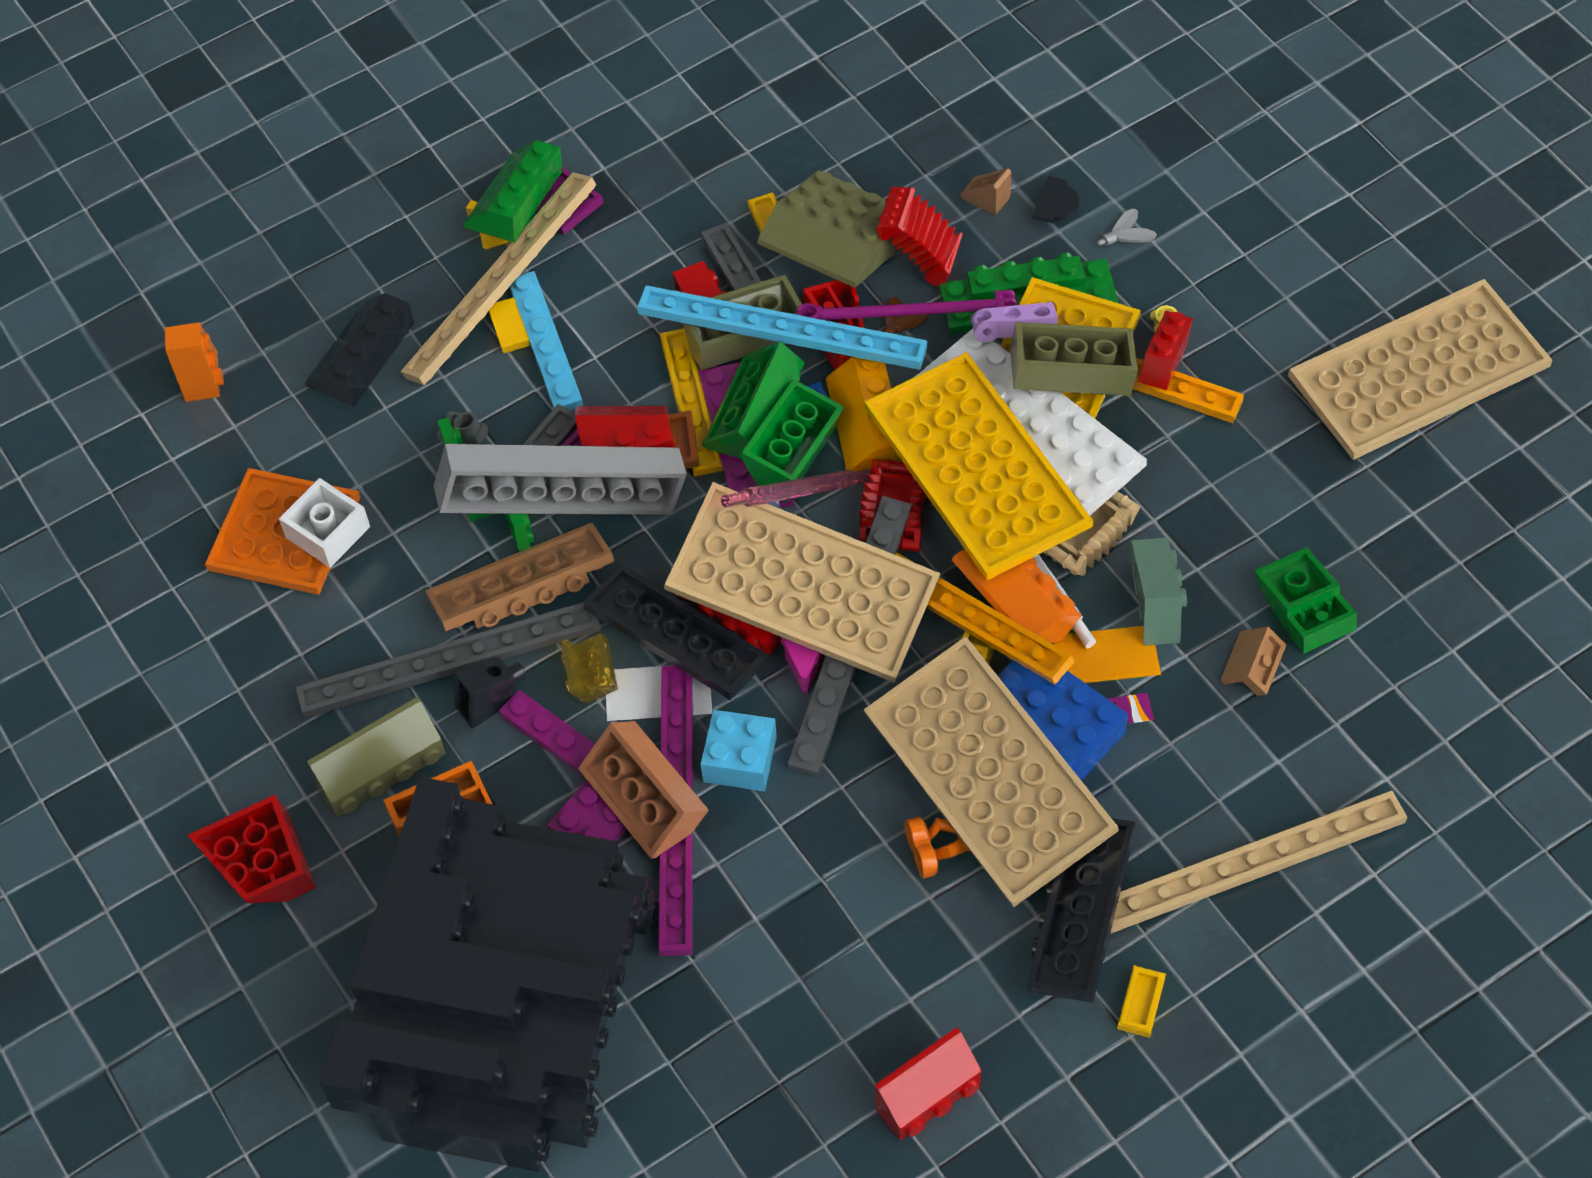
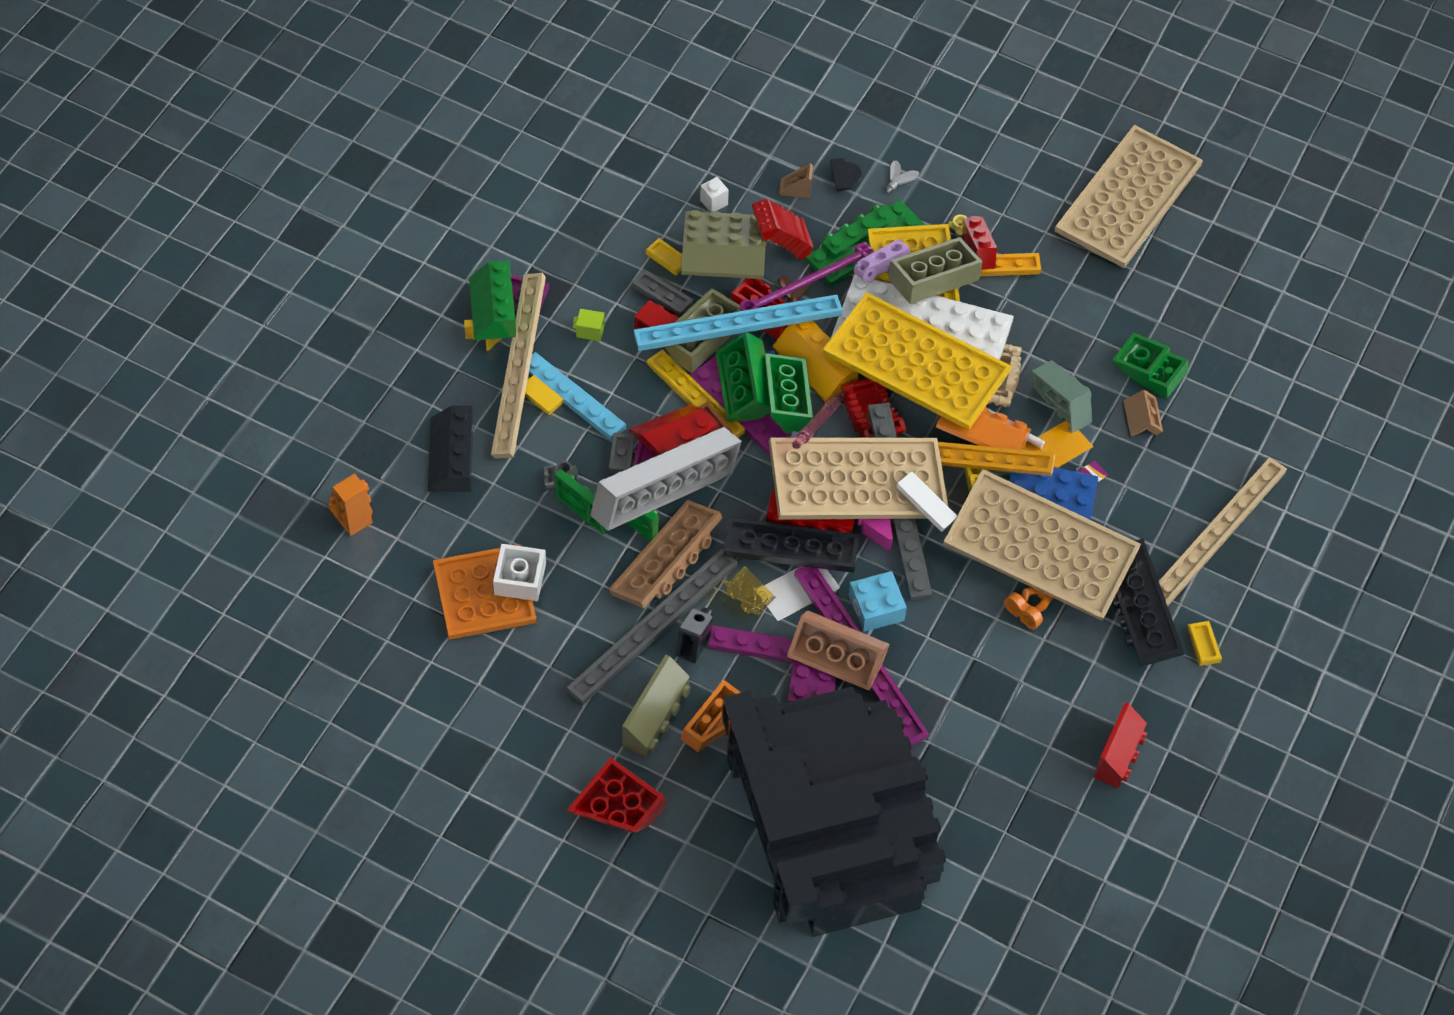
camera: 35 degrees left, 0 degrees up
none -> lime brick [573,309,605,341]
none -> white brick [700,177,729,212]
none -> white tile [896,472,957,532]

